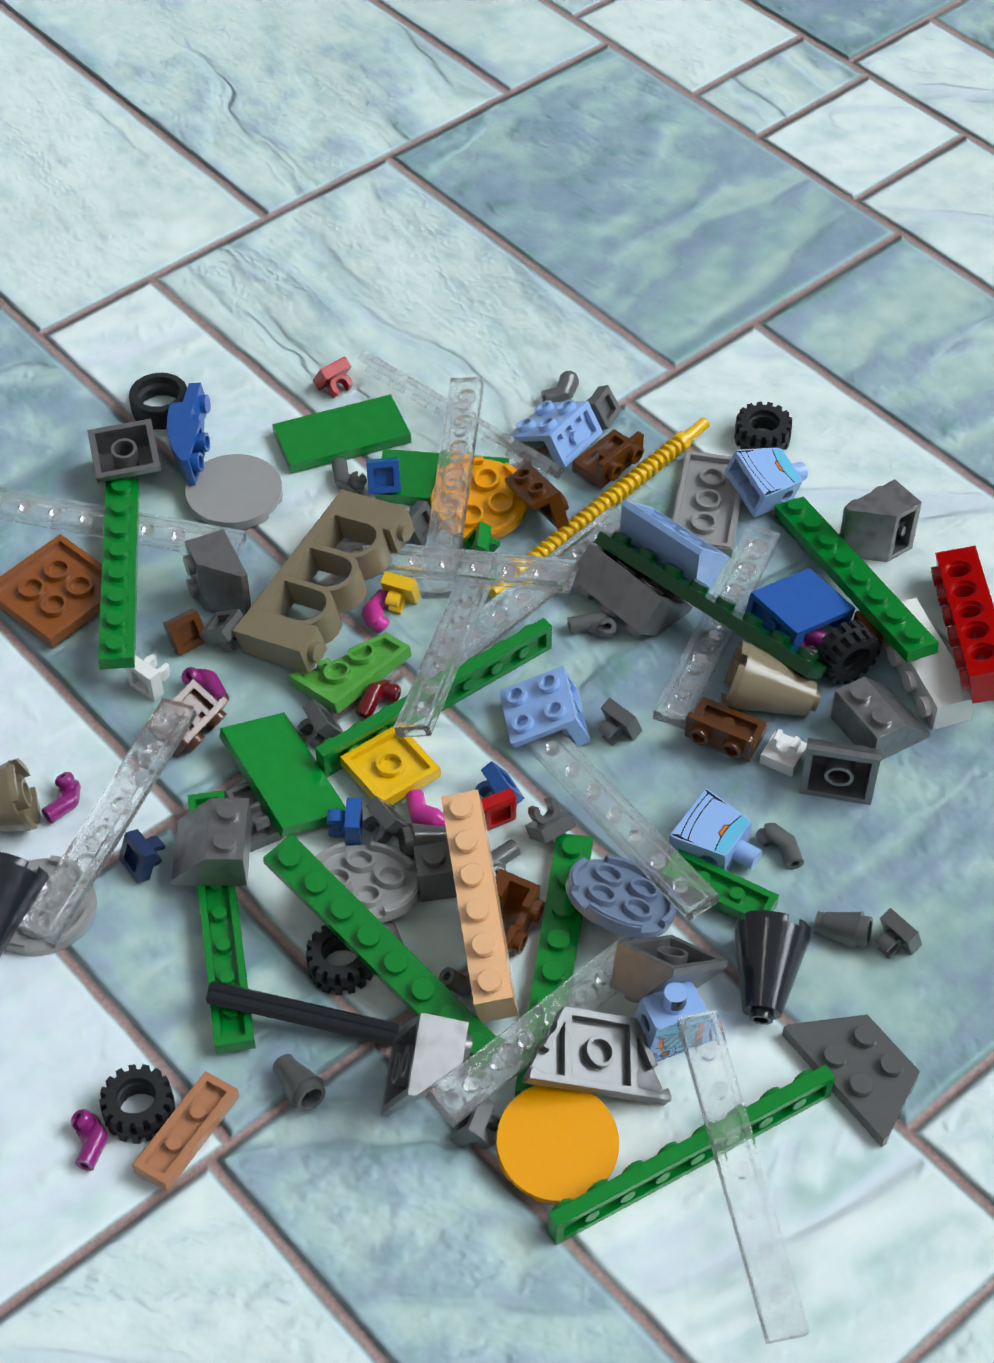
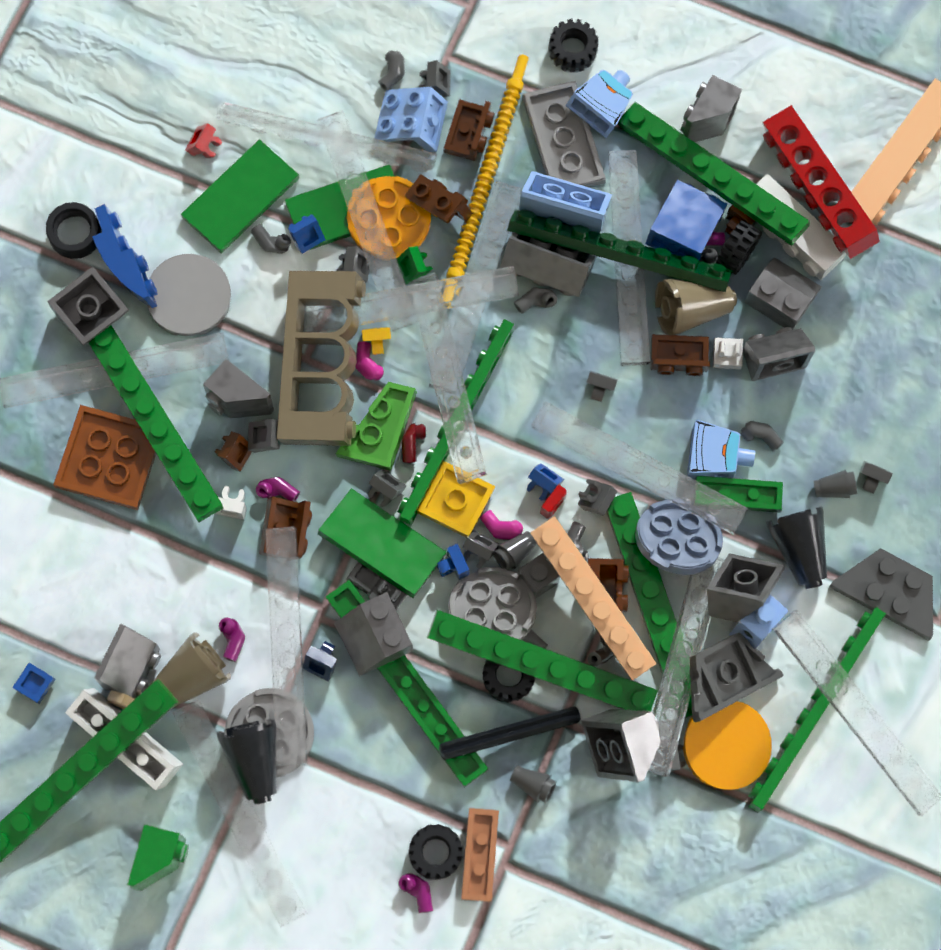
camera: 30 degrees left, 25 degrees up
light blue bracket [500,666,591,748] -> none

